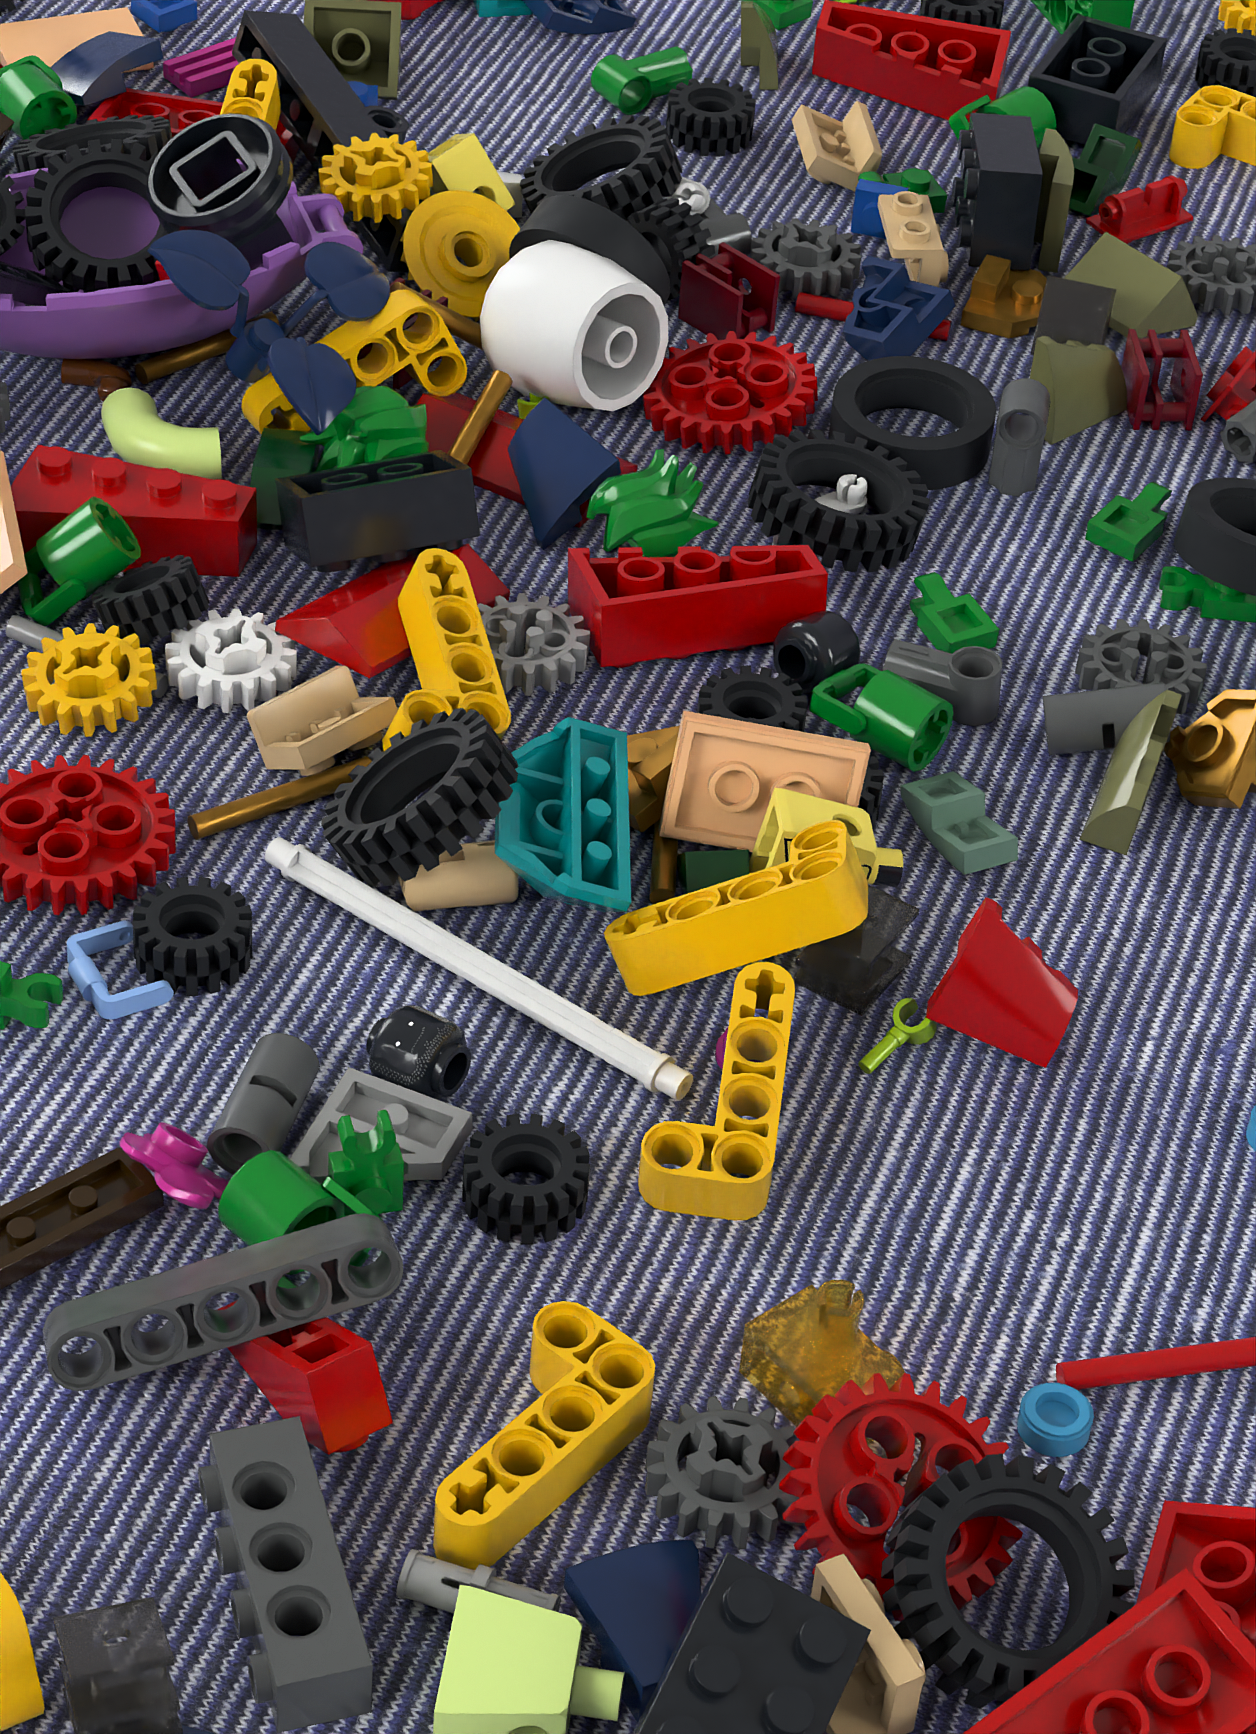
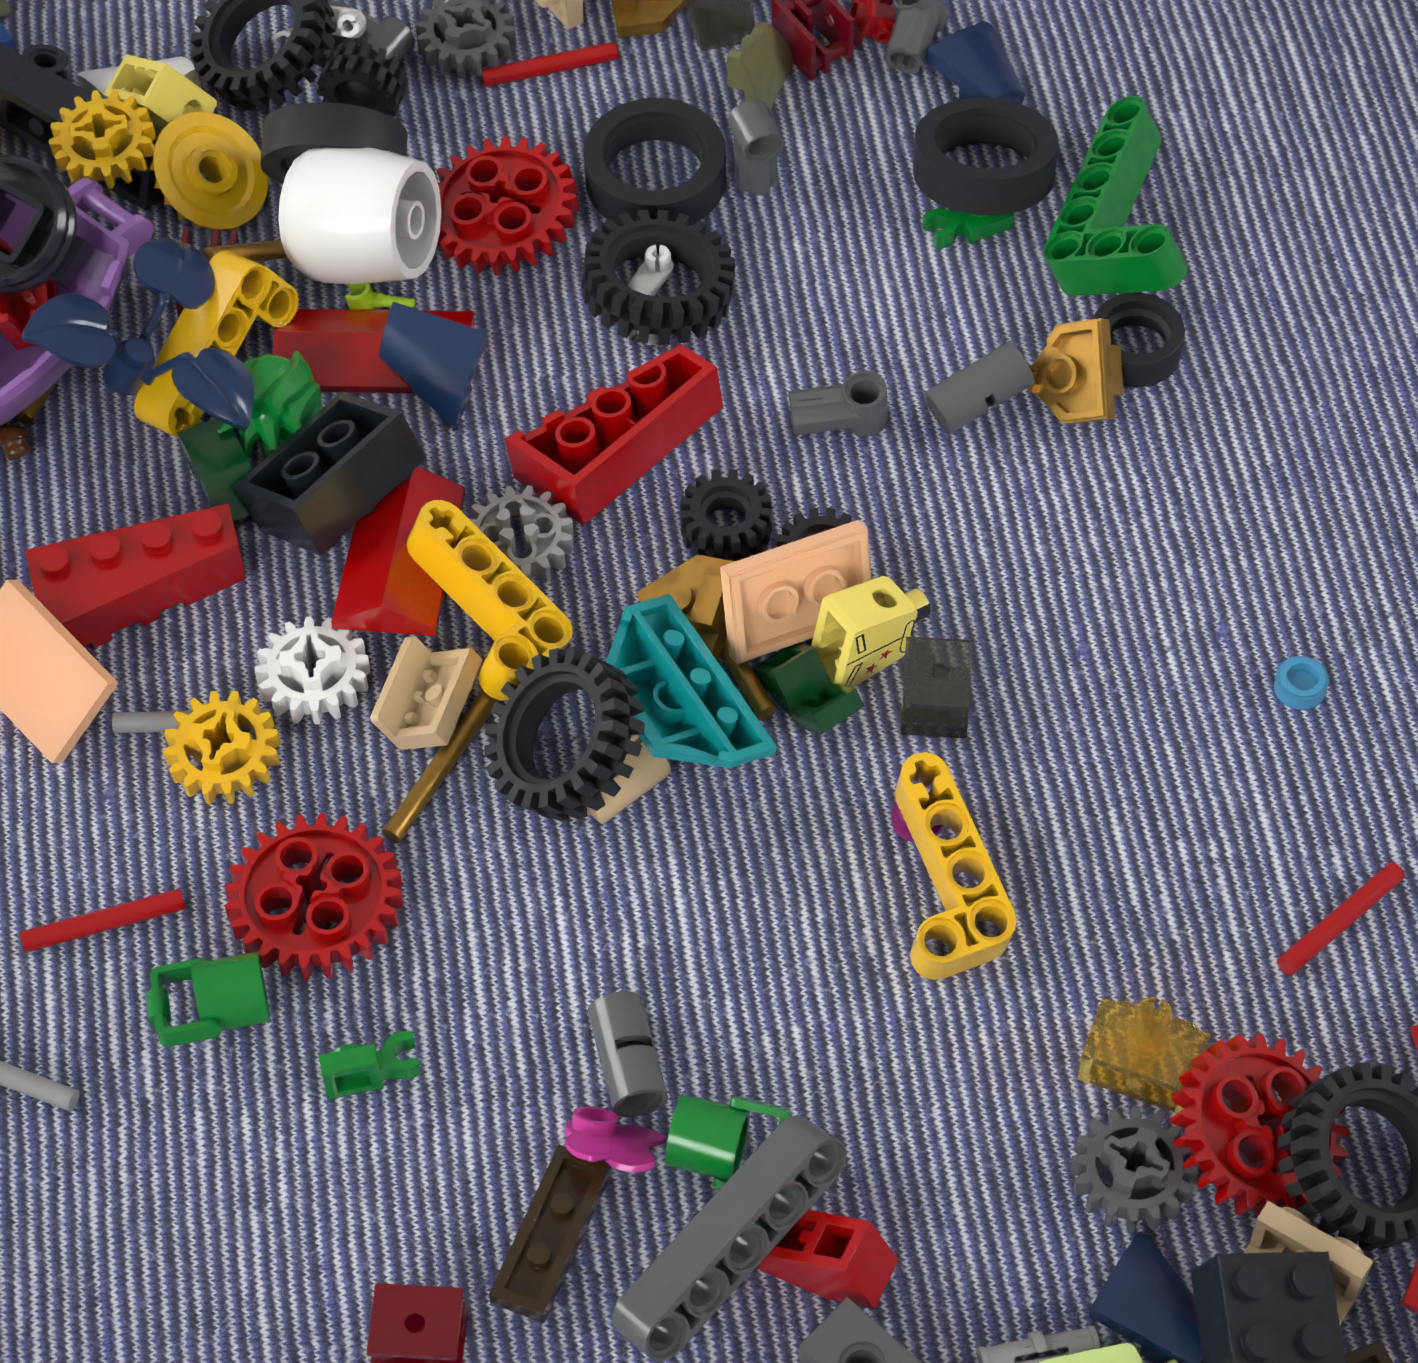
camera: 25 degrees left, 15 degrees up
green piece [17,496,141,626] -> none
light blue piece [67,920,174,1020] -> none
black tyre [92,555,210,644] -> none
yellowish green cylinder [101,387,222,480] -> none
black tyre [132,877,252,996] -> none
white piece [265,837,693,1101] -> none
light grey wing [289,1067,473,1183] -> none
green plate [328,1110,404,1217] -> none
black head [366,1005,471,1100] -> none
yellow beam [433,1301,656,1570] -> none
pearl gold bar [447,370,513,465] -> none
black tyre [462,1114,590,1244] -> none
green hair [586,449,719,557] -> none
yellow beam [604,820,868,996] -> none
dark red piece [678,242,780,340] -> none
black head [773,611,861,694] -> none
green piece [809,663,954,772] -> none
dark blue slope [843,255,956,361] -> none
lime hand [858,998,937,1074] -> none
sand green slope [900,771,1018,875] -> none
green plate [909,572,1000,654] -> none
red slope [926,897,1078,1068] -> none
dark azure tile [1017,1383,1094,1457] -> none
dark grey gear [1075,619,1207,715] -> none
olive slope [1079,690,1182,855] -> none
green plate [1085,482,1172,562] -> none

